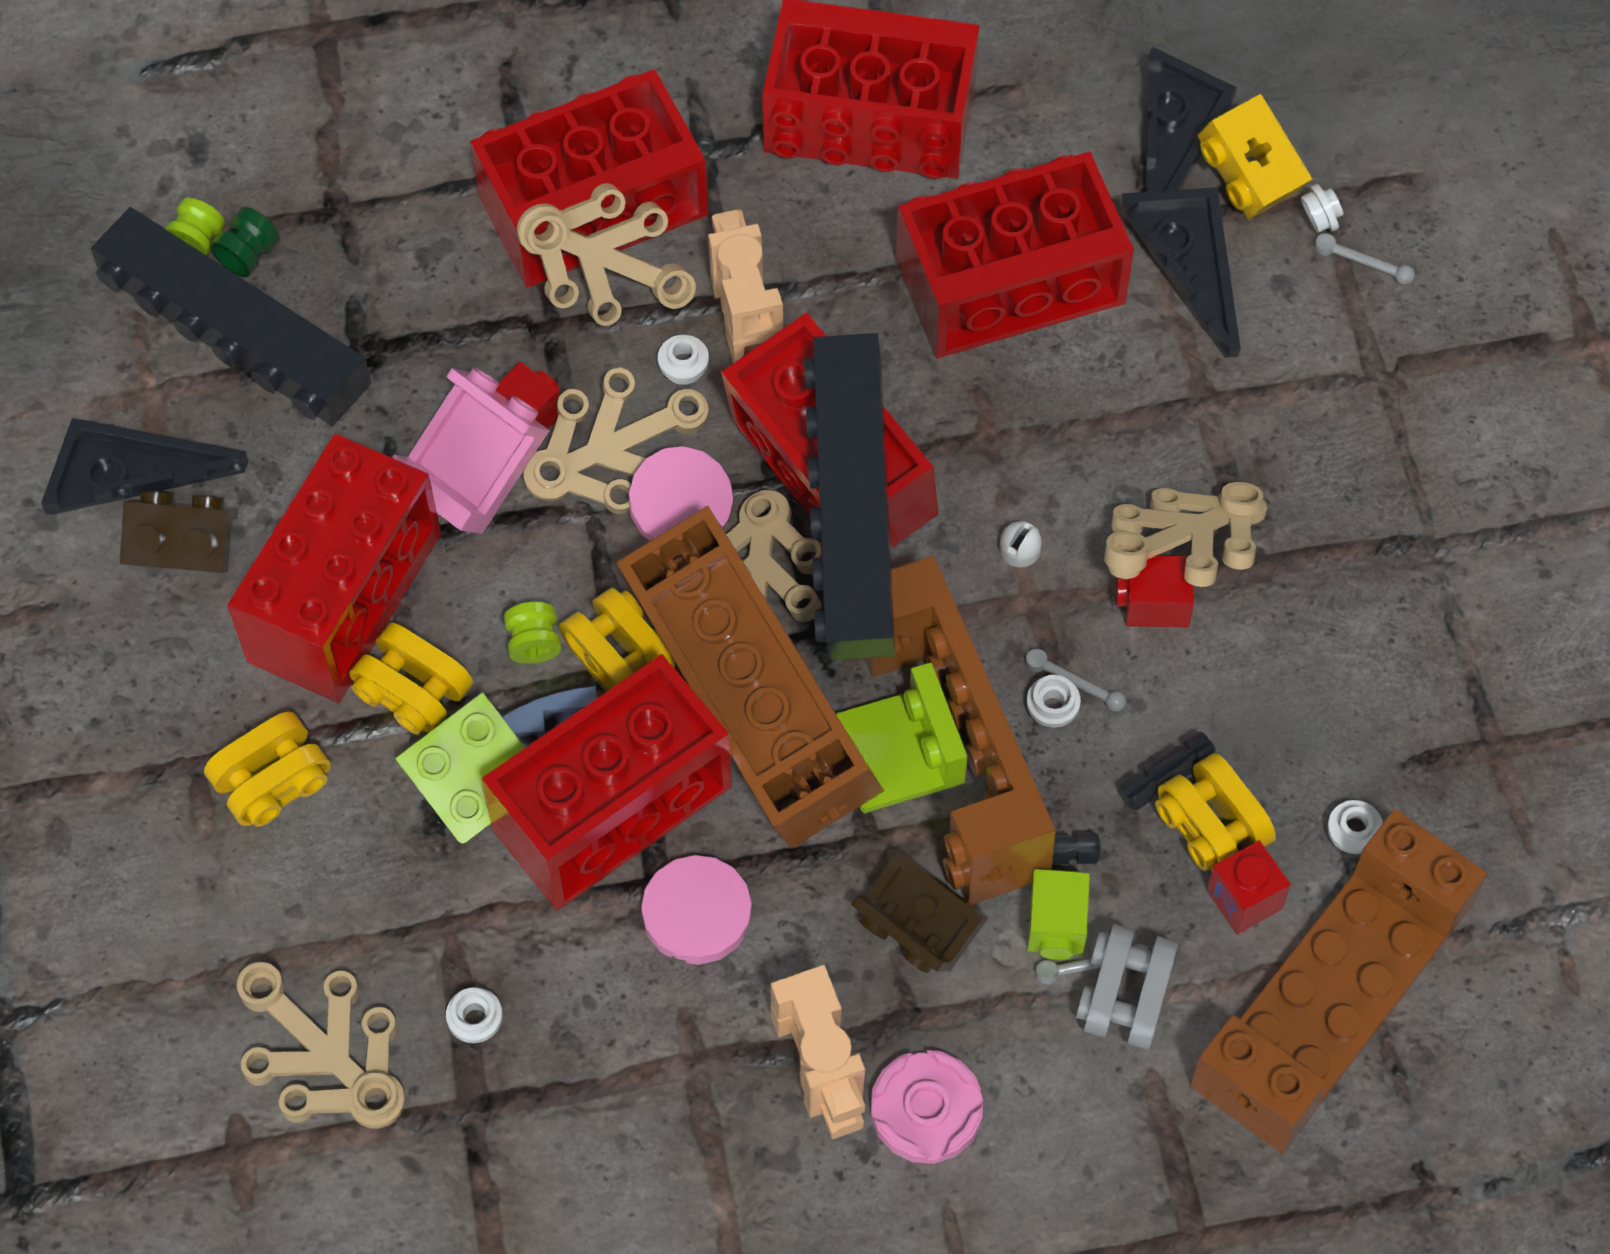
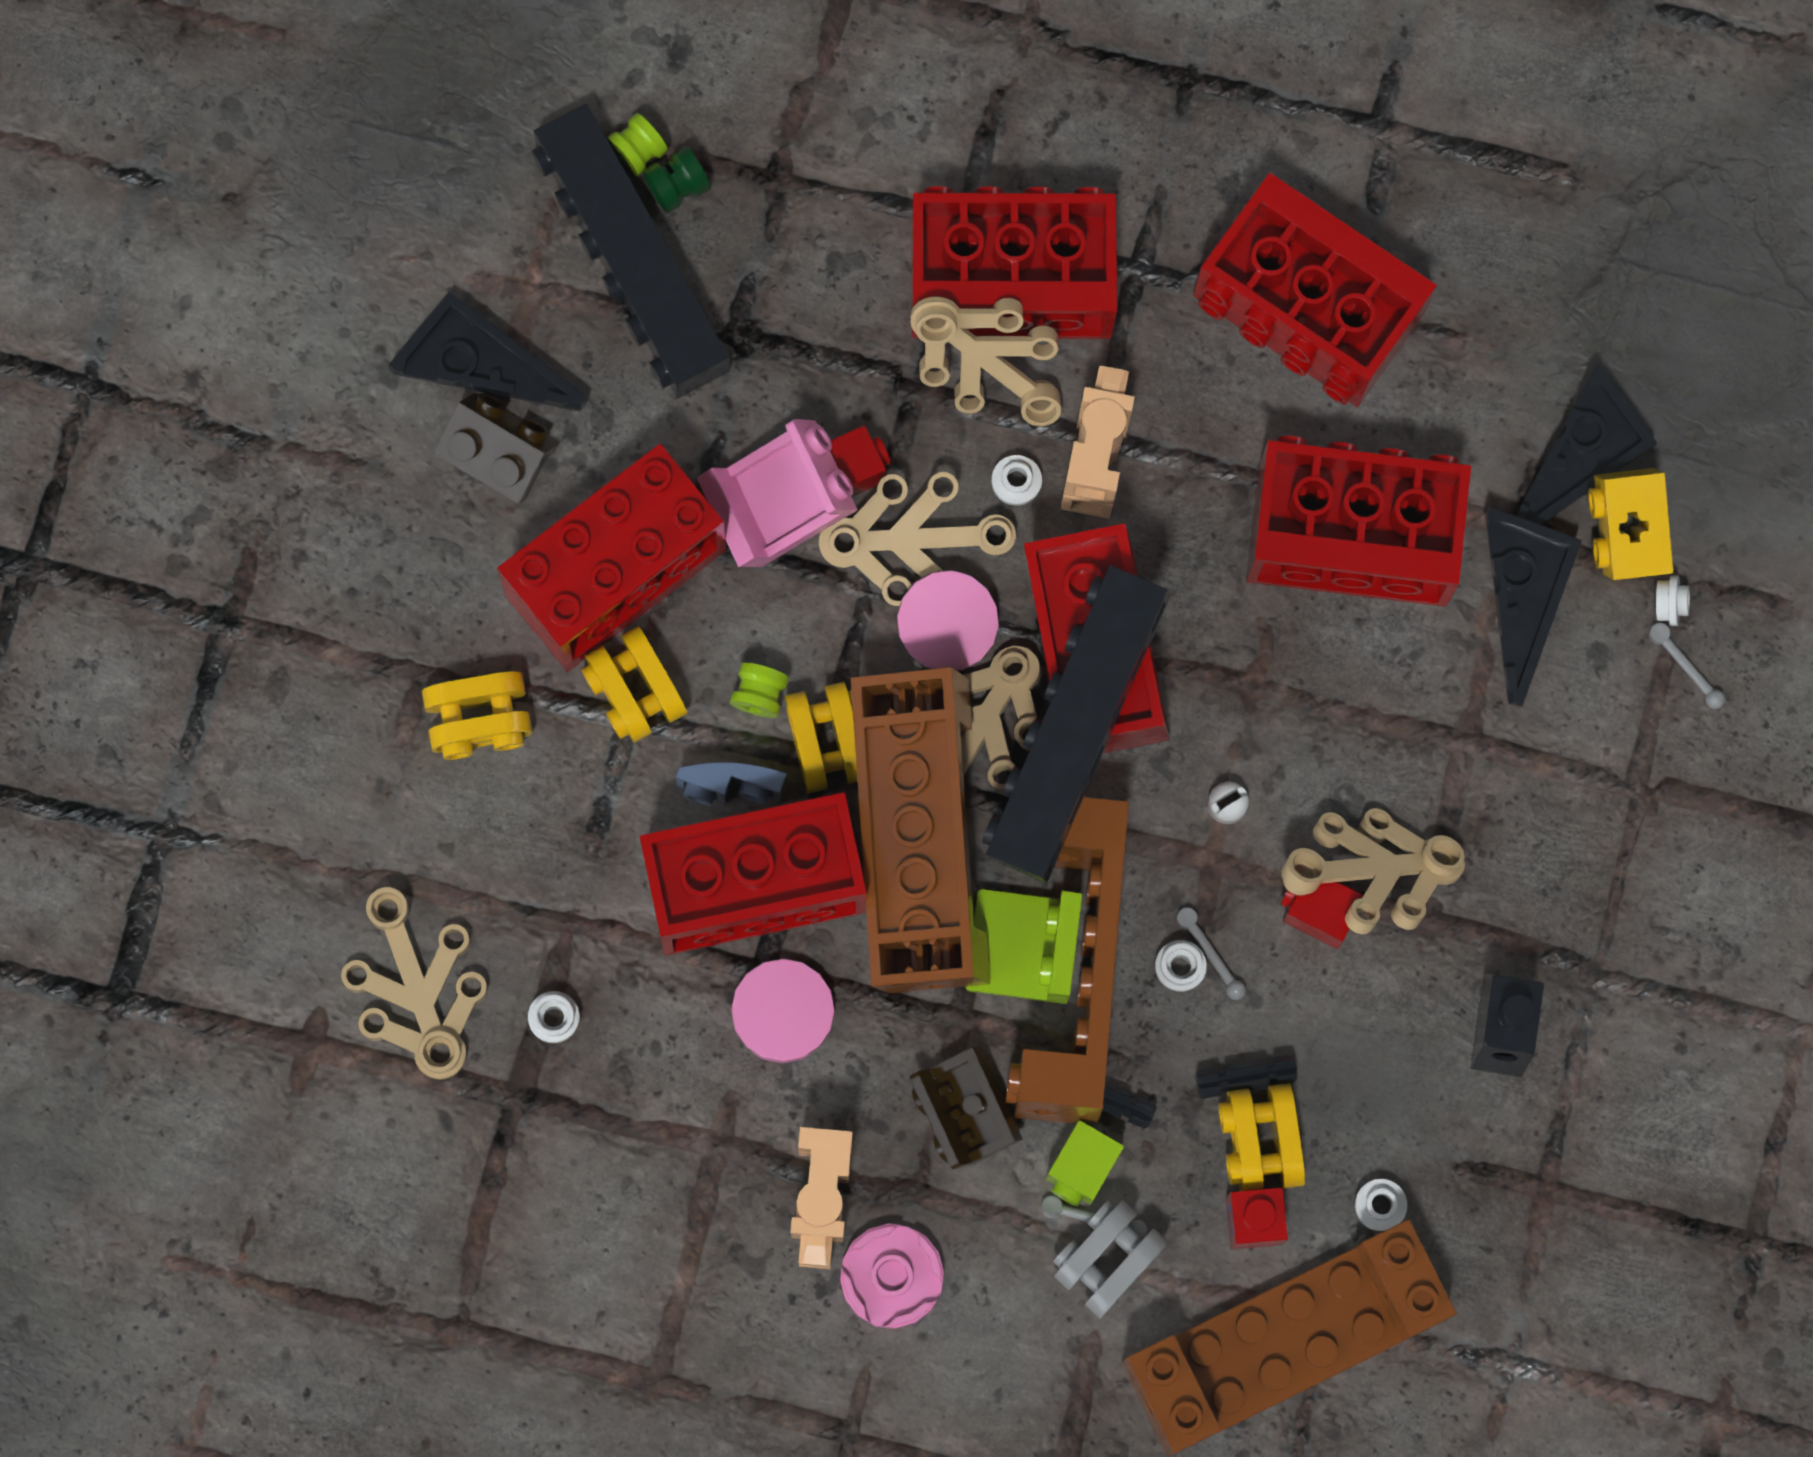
camera: 20 degrees right, 15 degrees up
lime bracket [395,692,525,844] -> none
none -> black torso [1470,973,1544,1078]

